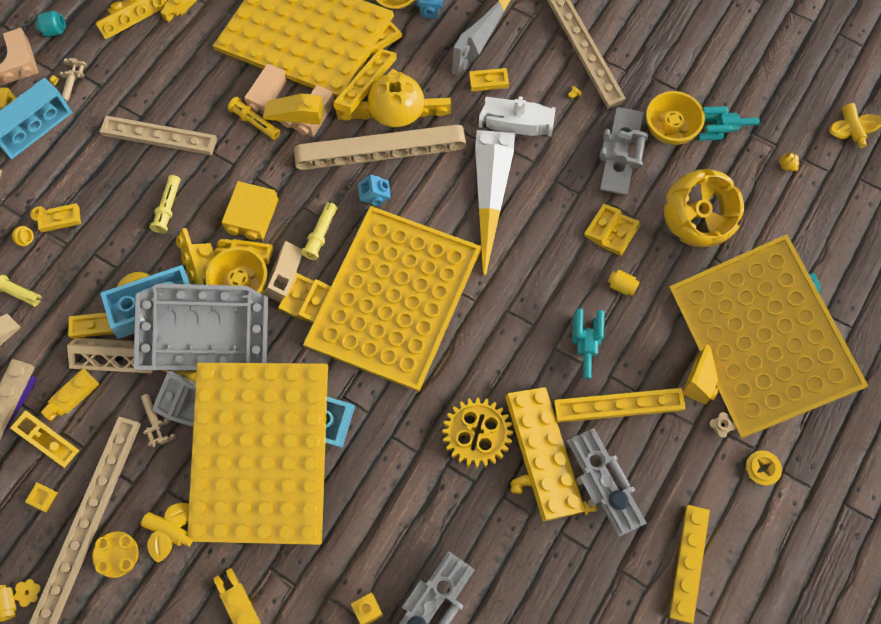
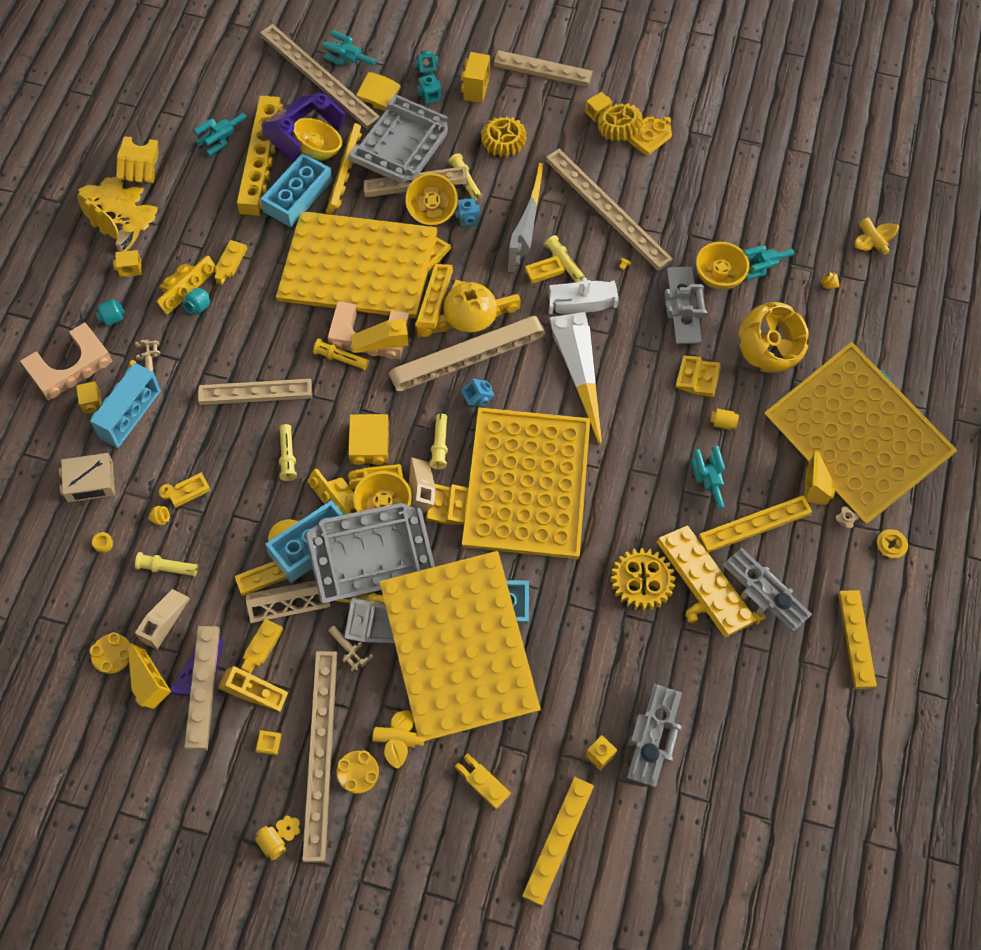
camera: 20 degrees left, 5 degrees down
none -> teal head [183,288,210,315]
none -> light yellow pin [544,236,585,283]

